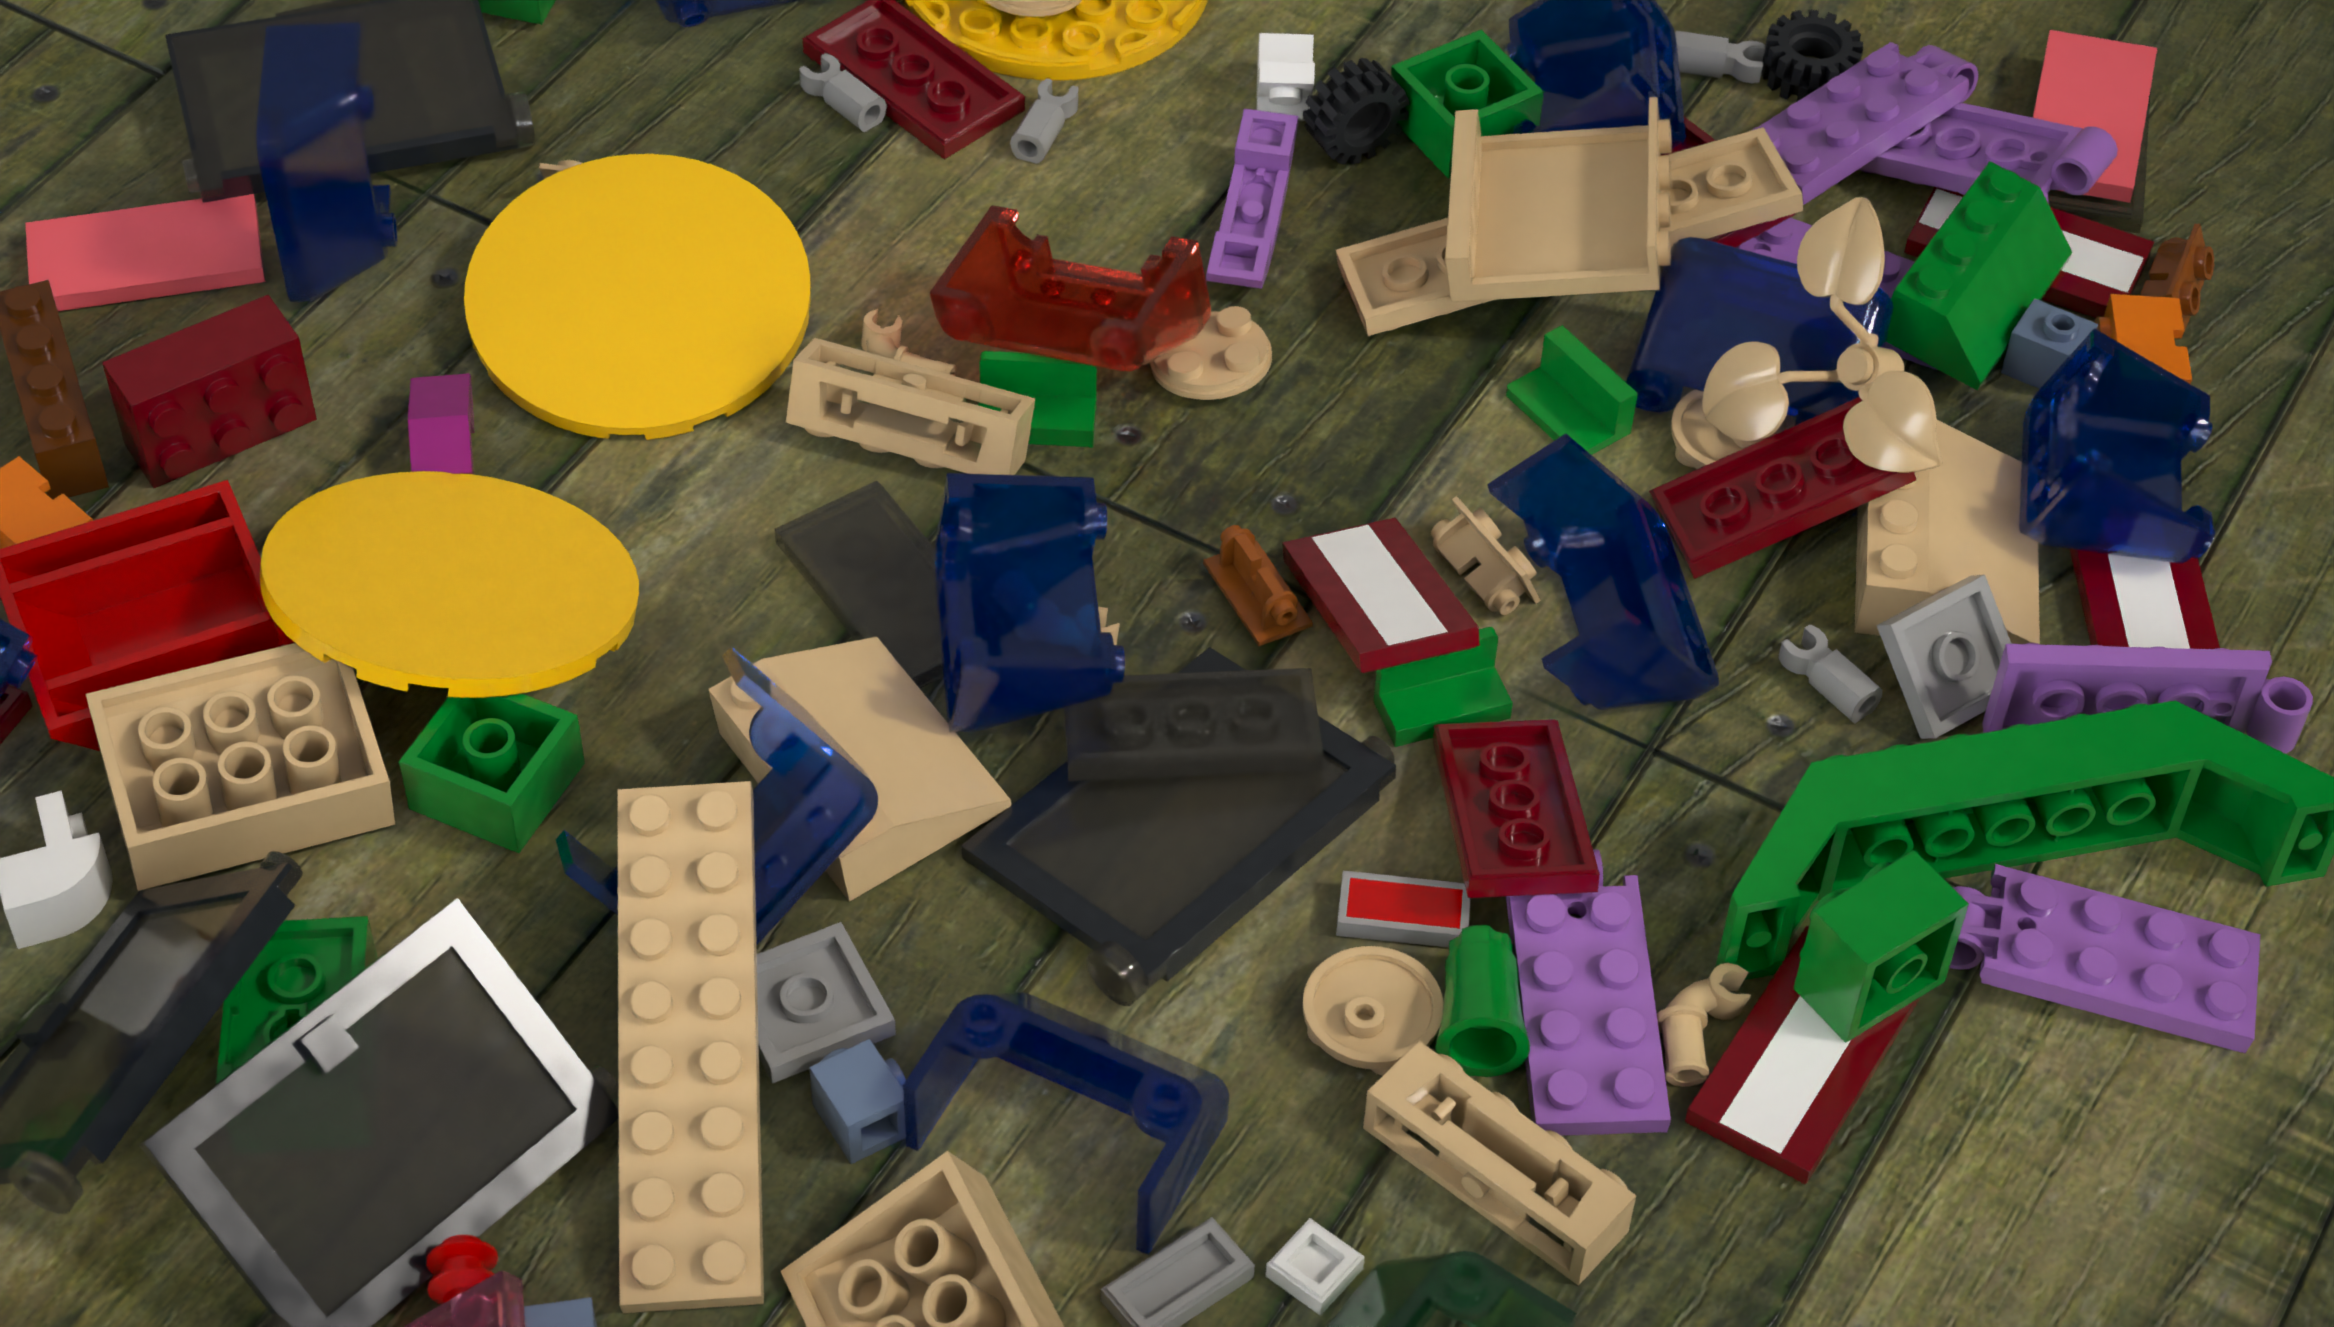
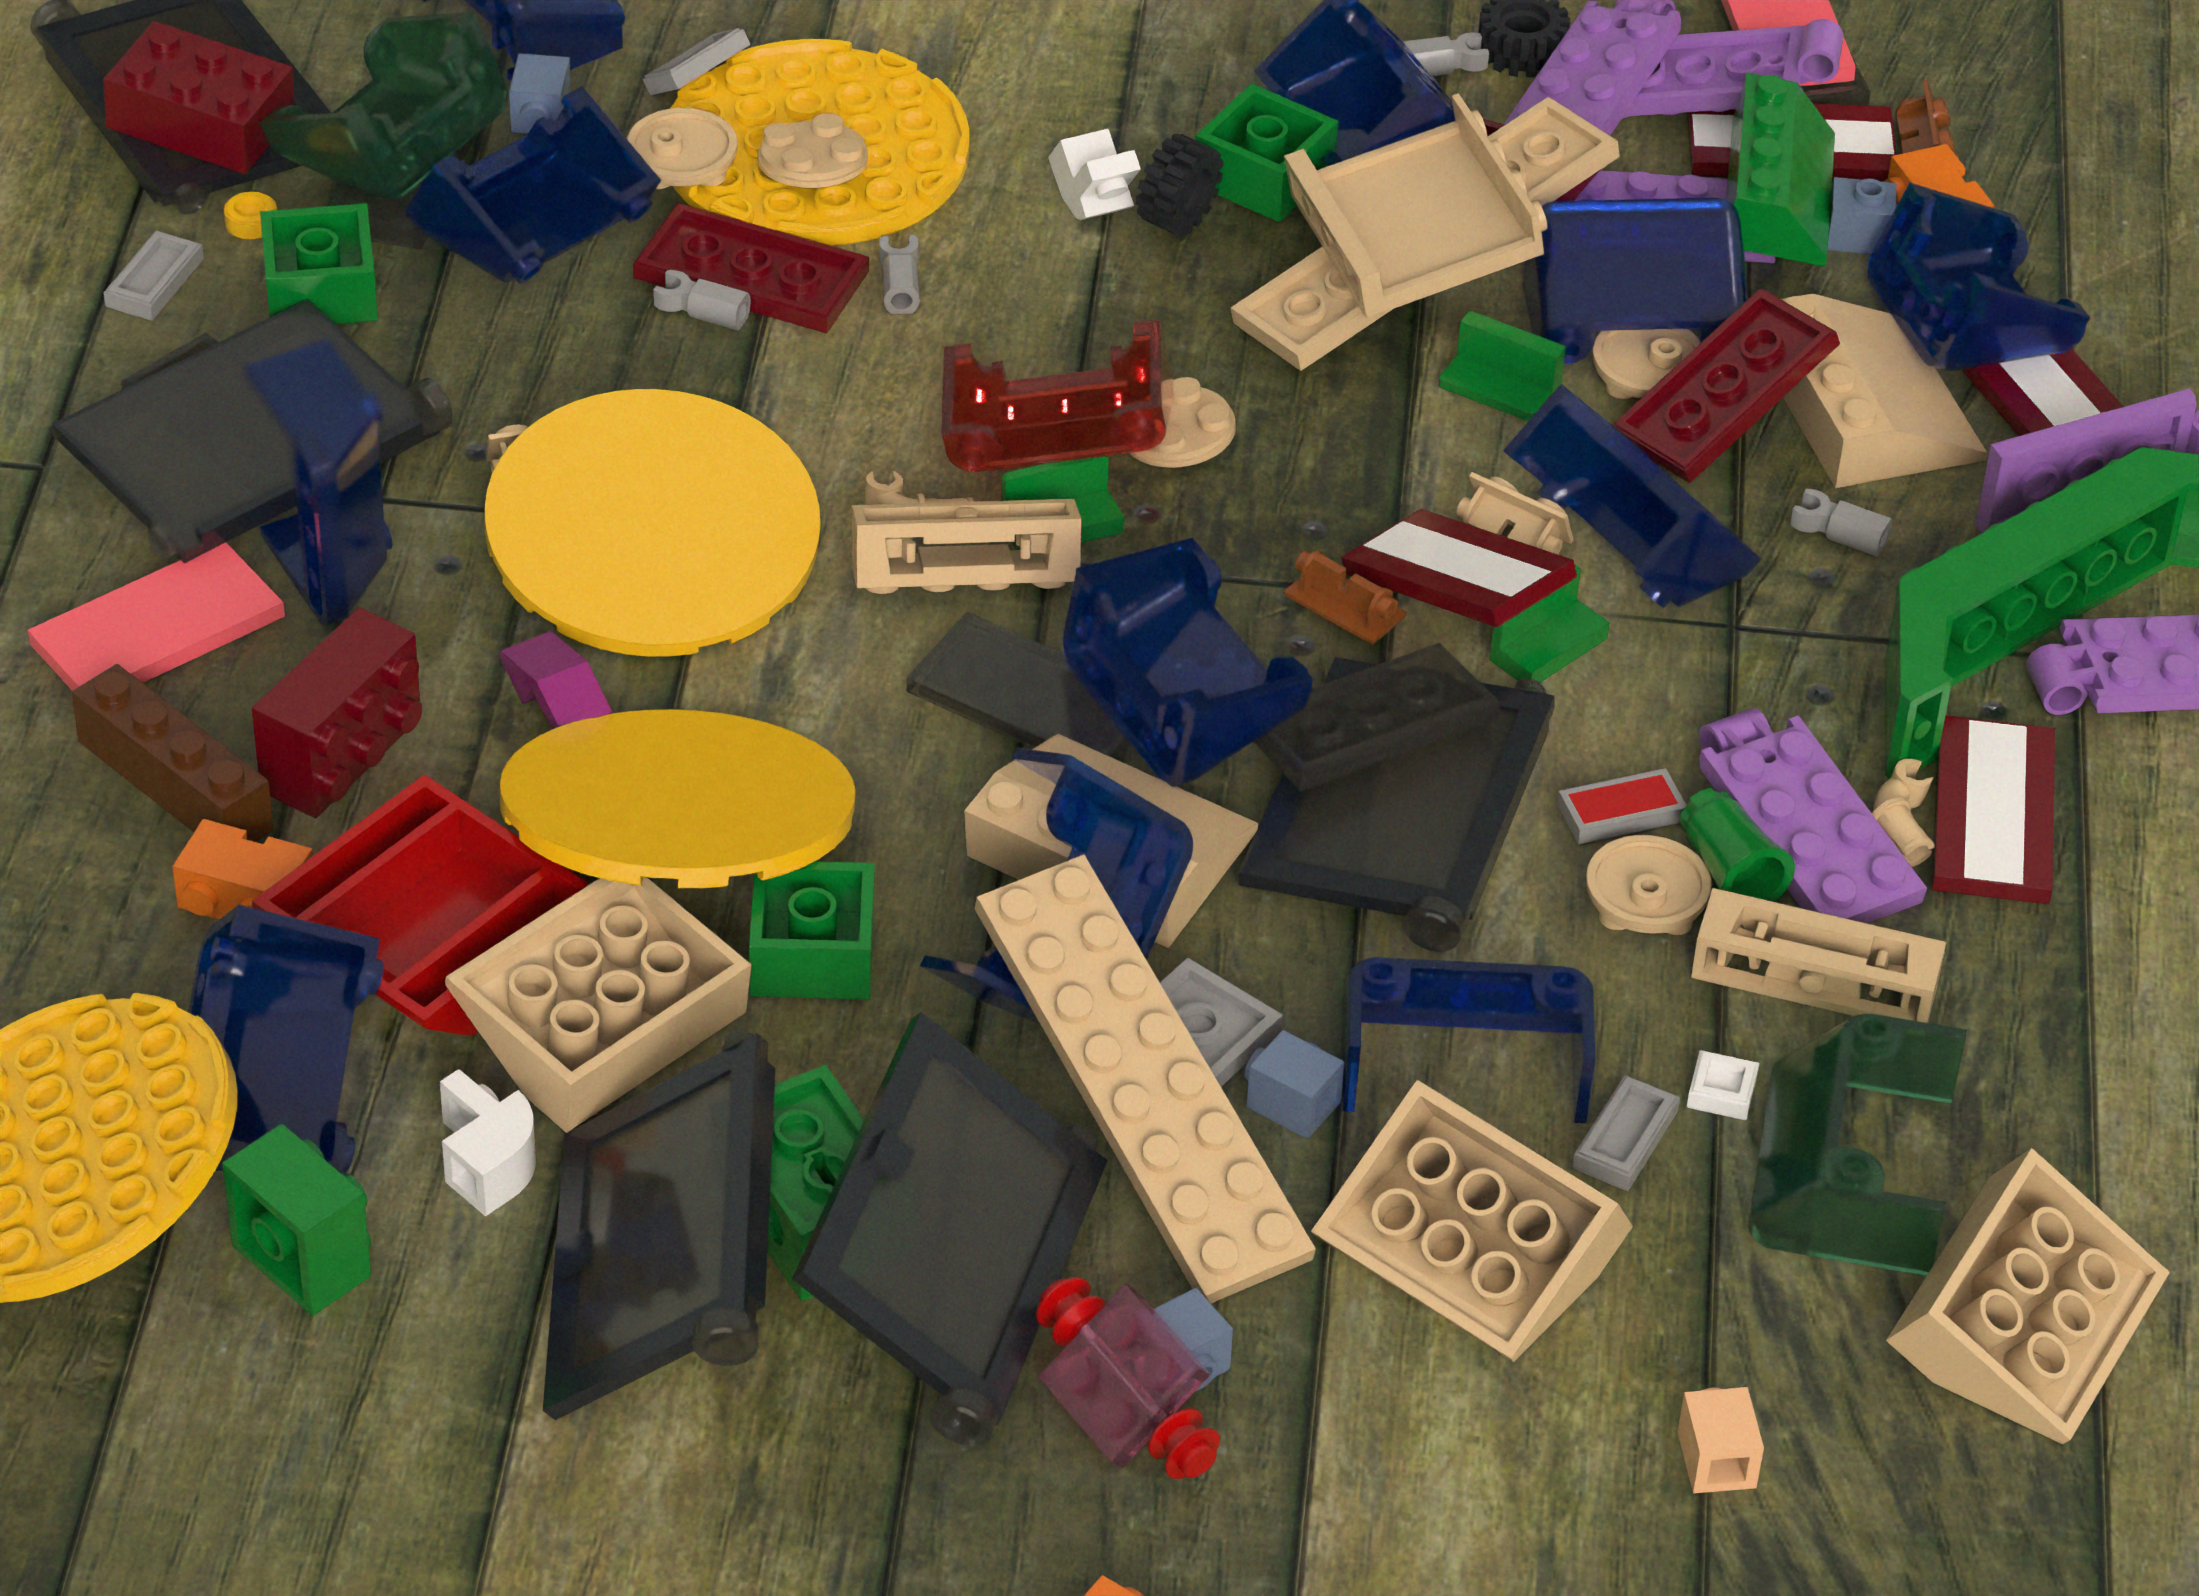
camera: 25 degrees left, 5 degrees down
medium lavender slope [1206,108,1298,289] -> none
dark red tile [1433,719,1600,898] -> none
tan plant [1703,197,1943,473] -> none
green brick [1793,850,1969,1043] -> none
light grey plate [1876,575,2012,739] -> none

